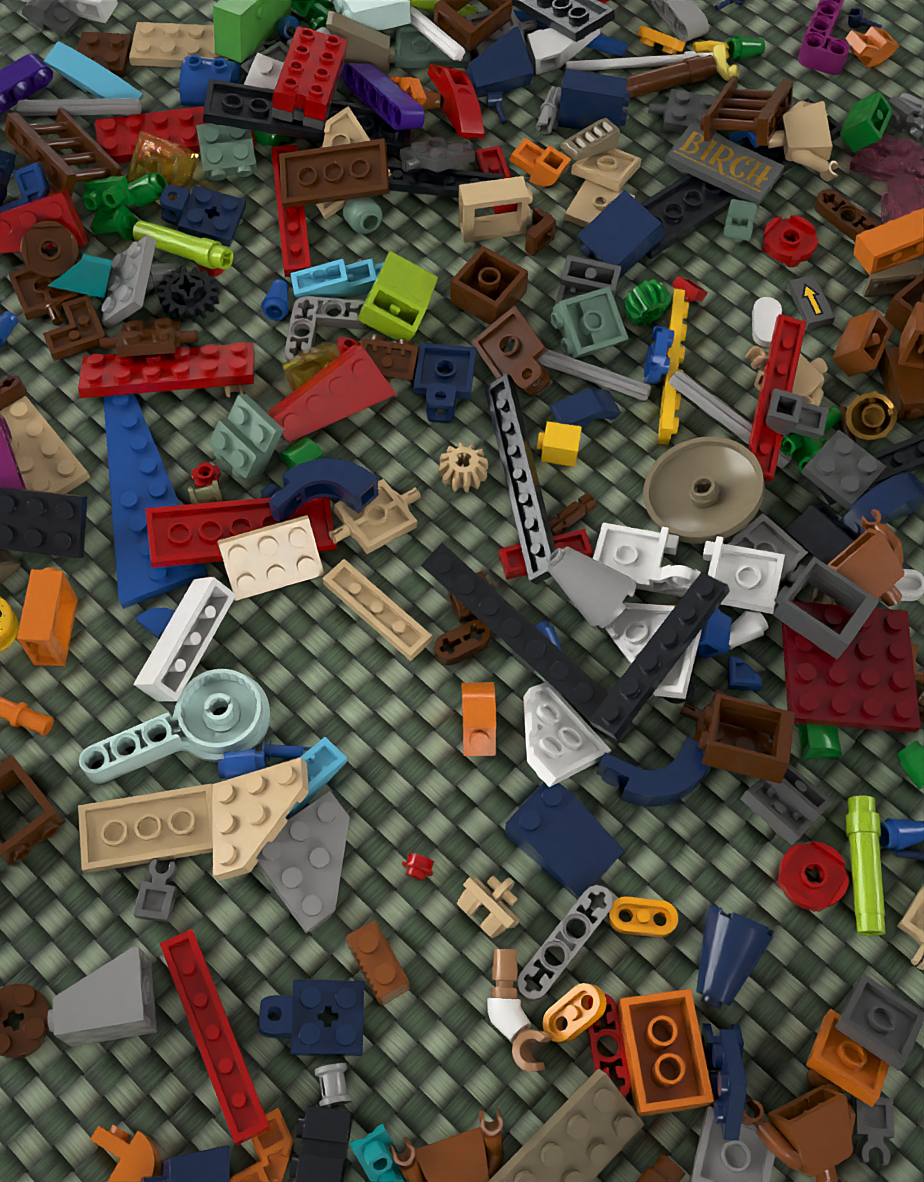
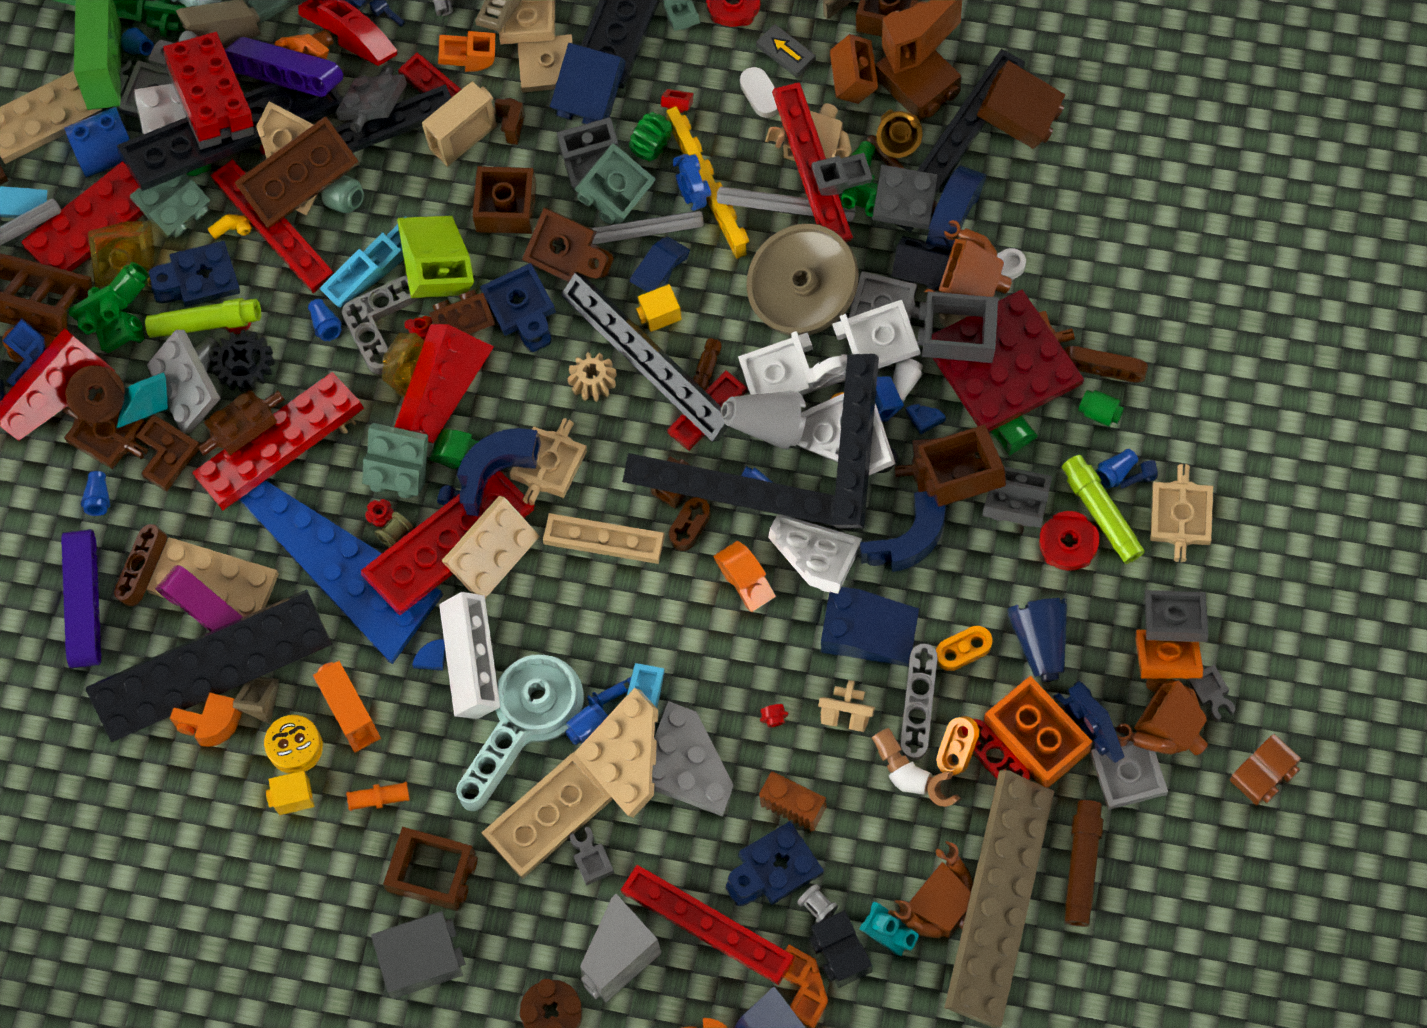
camera: 25 degrees left, 5 degrees up
none -> yellow arm [208,214,252,239]

